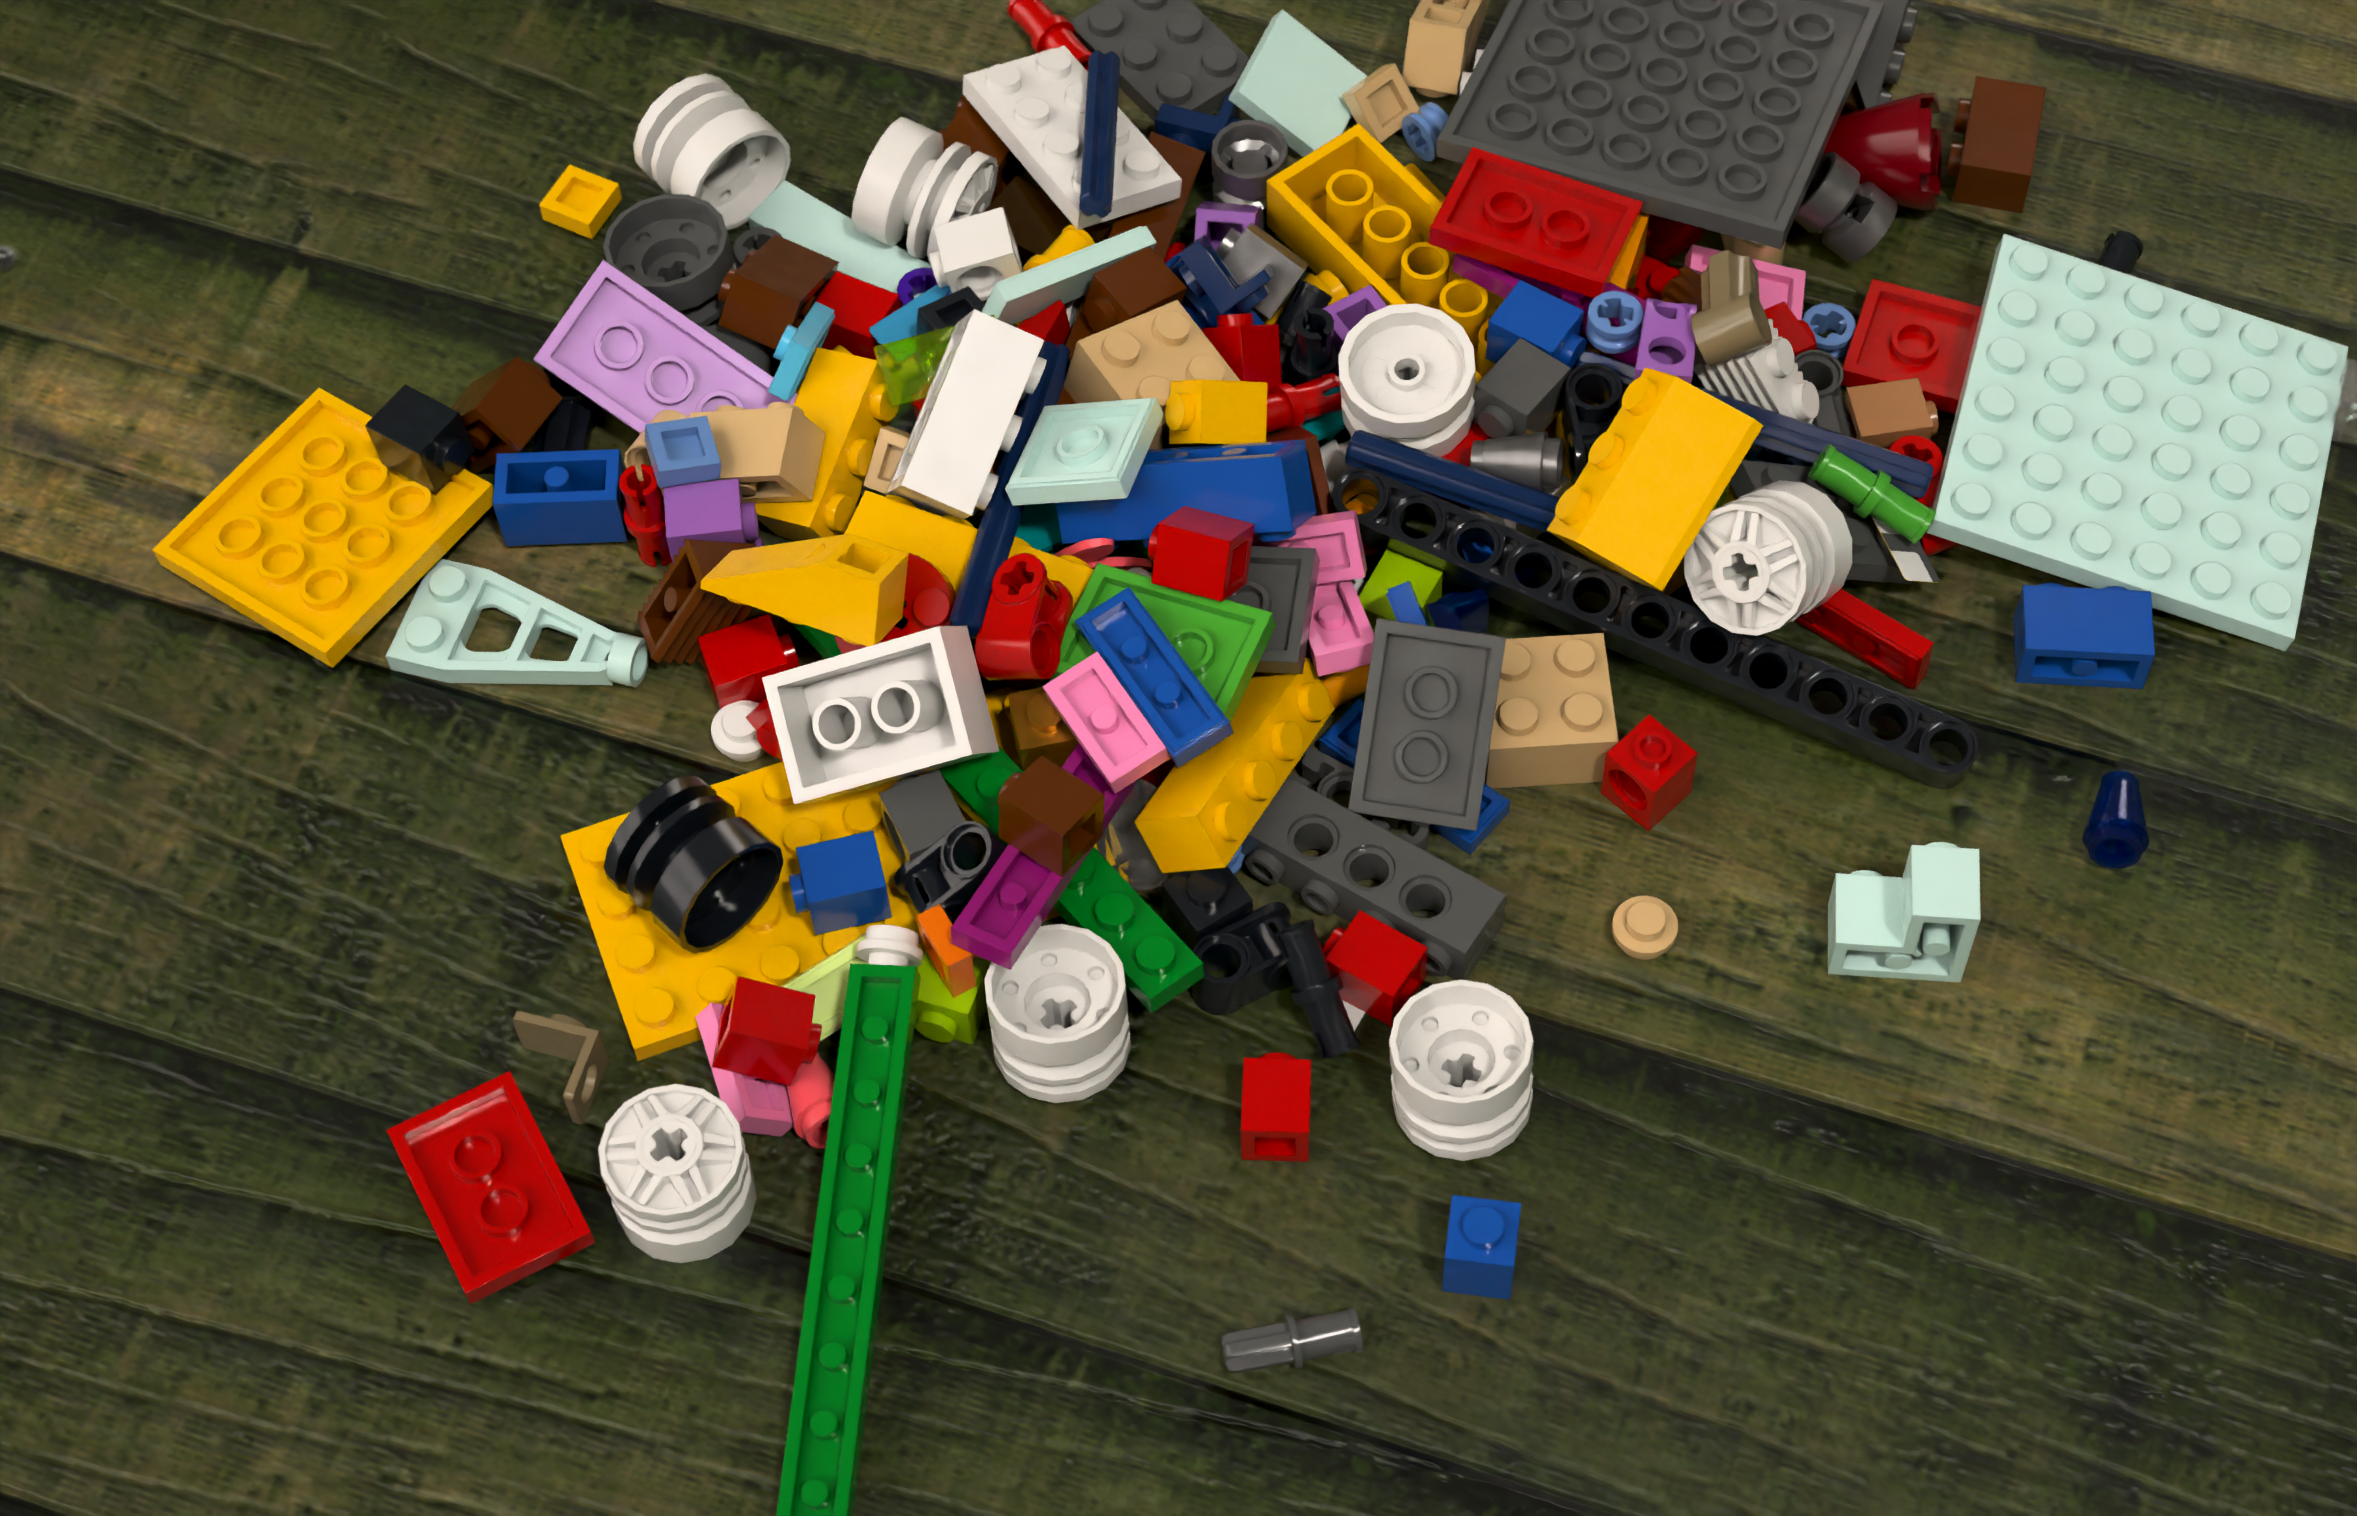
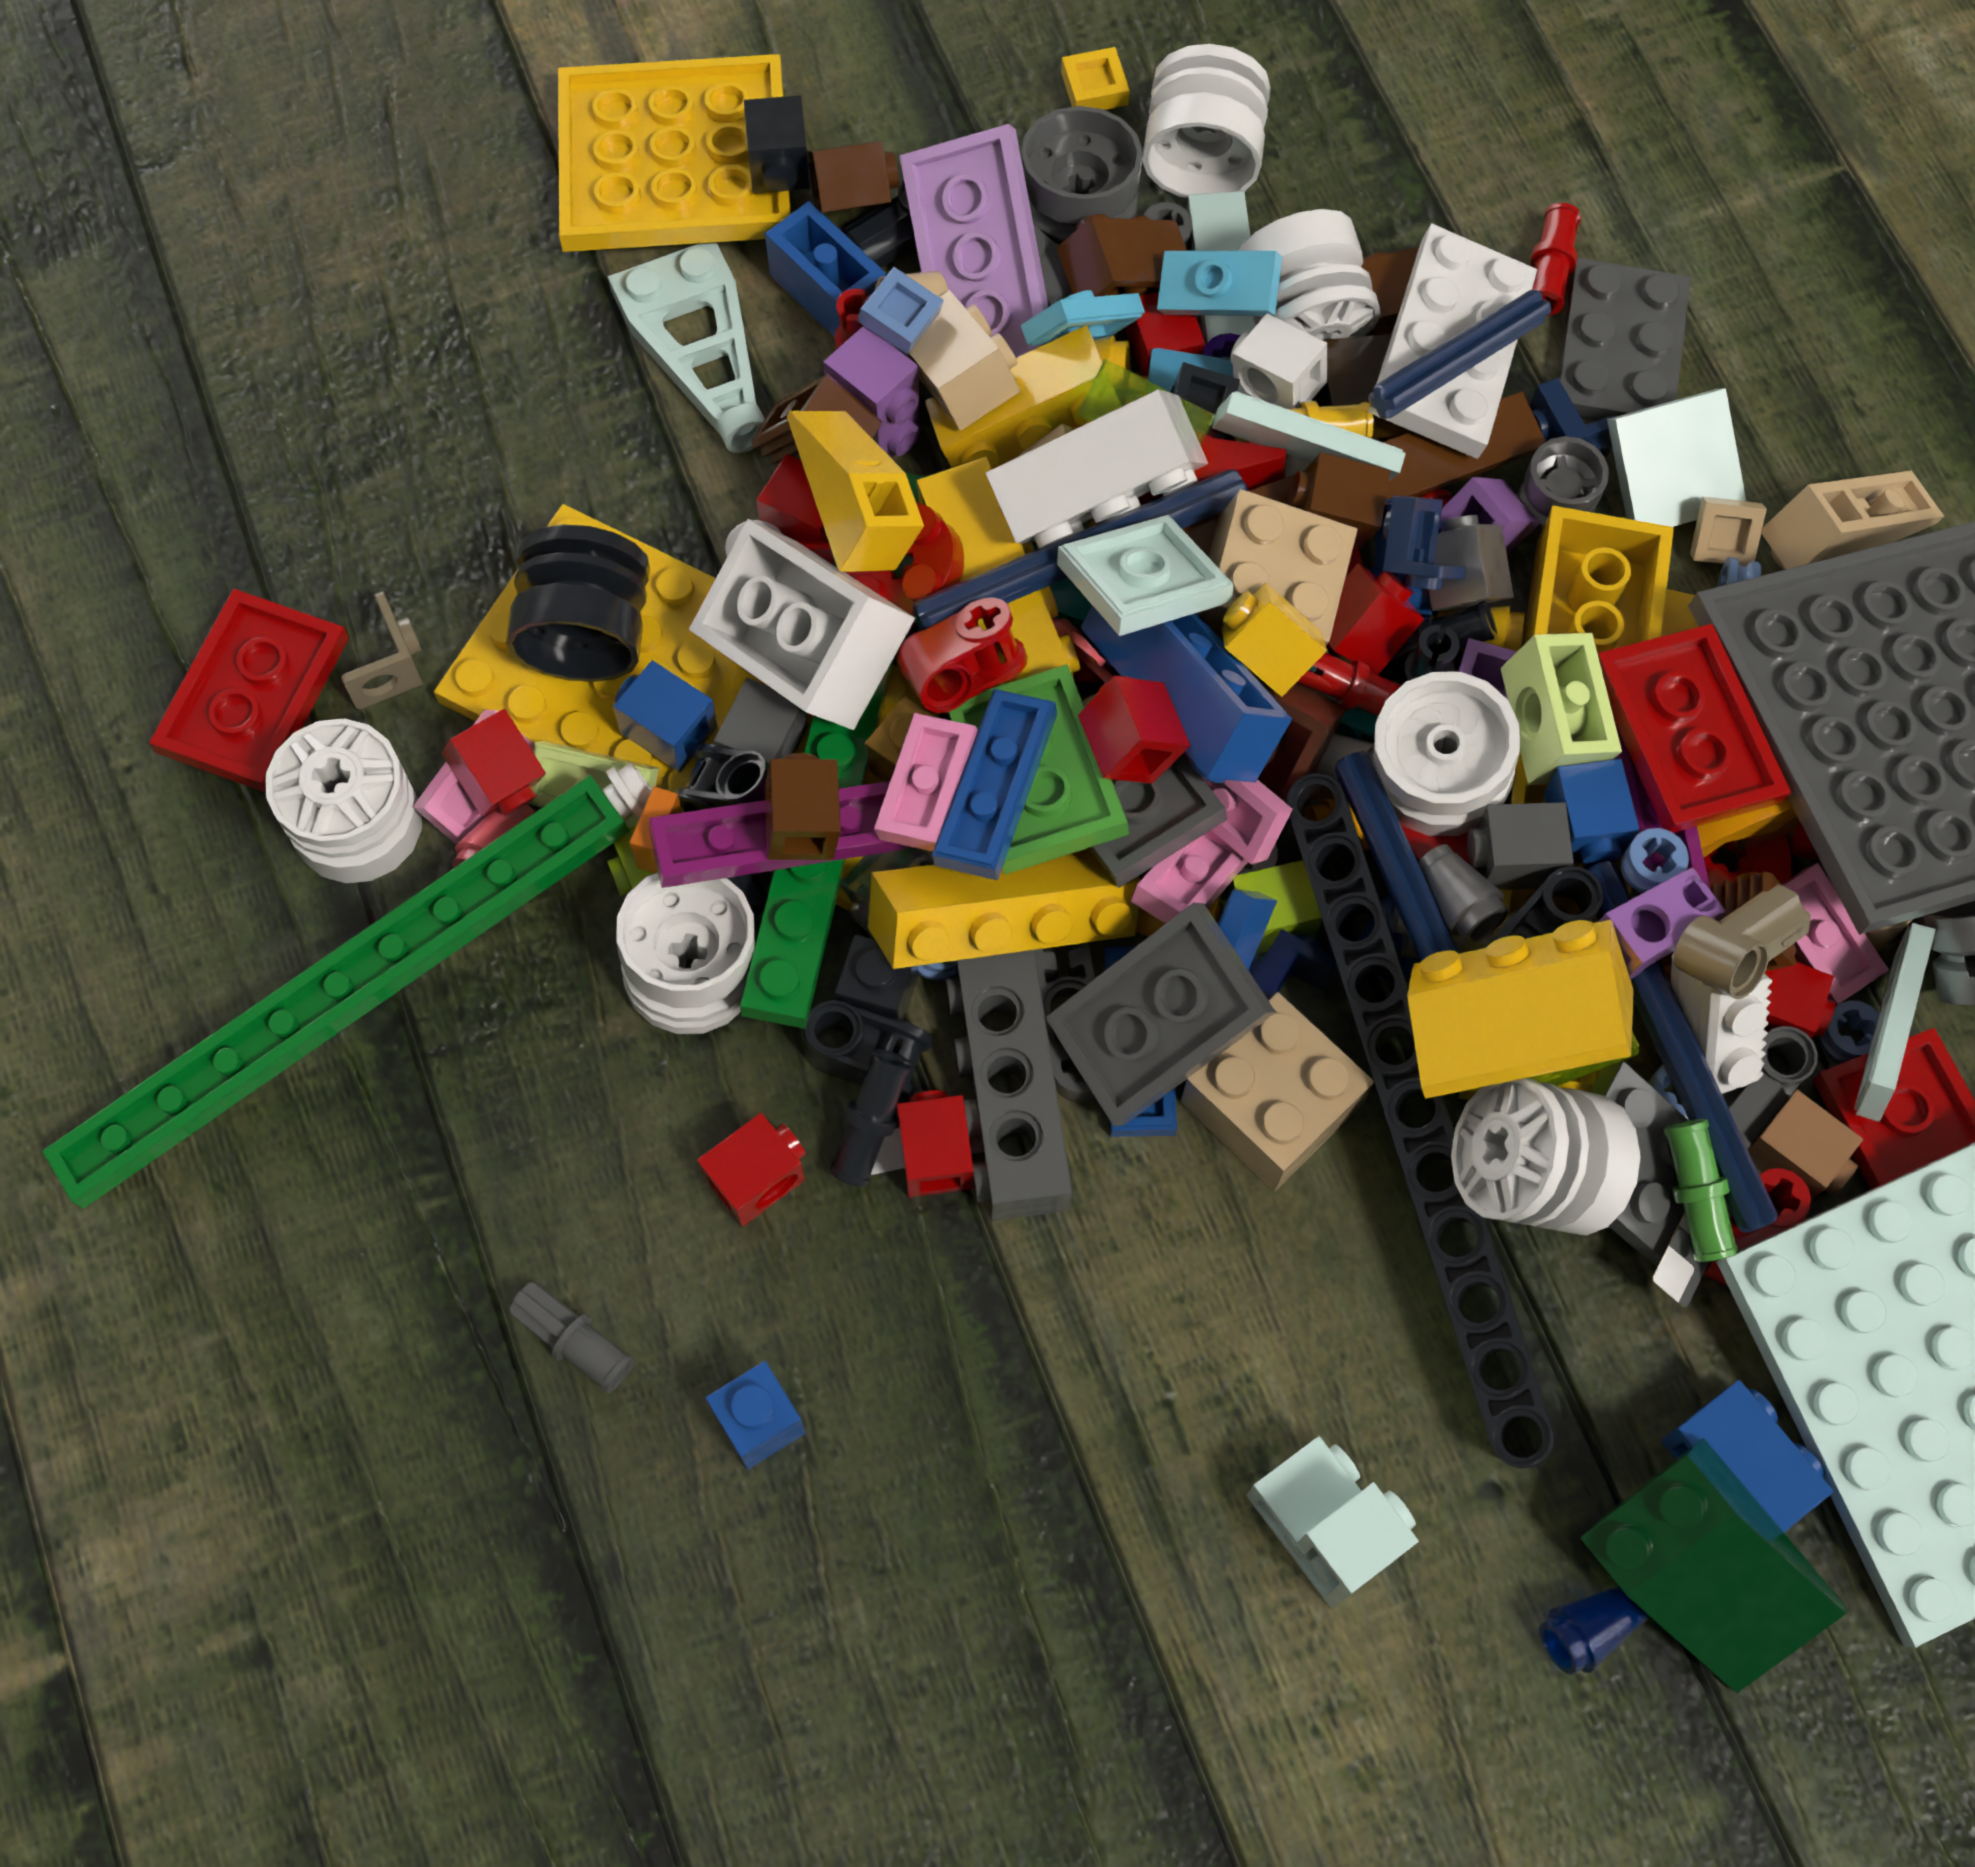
camera: 45 degrees right, 10 degrees up
white wheel [1389,979,1533,1161] -> none
red brick [1601,714,1698,832] -> none
tan plate [1612,896,1678,960] -> none
red tile [1794,589,1934,690] -> none
none -> medium azure plate [1157,251,1282,316]
none -> yellowish green brick [1500,633,1622,785]
none -> dark green slope [1580,1438,1849,1693]
none -> light aqua tile [1854,923,1936,1121]

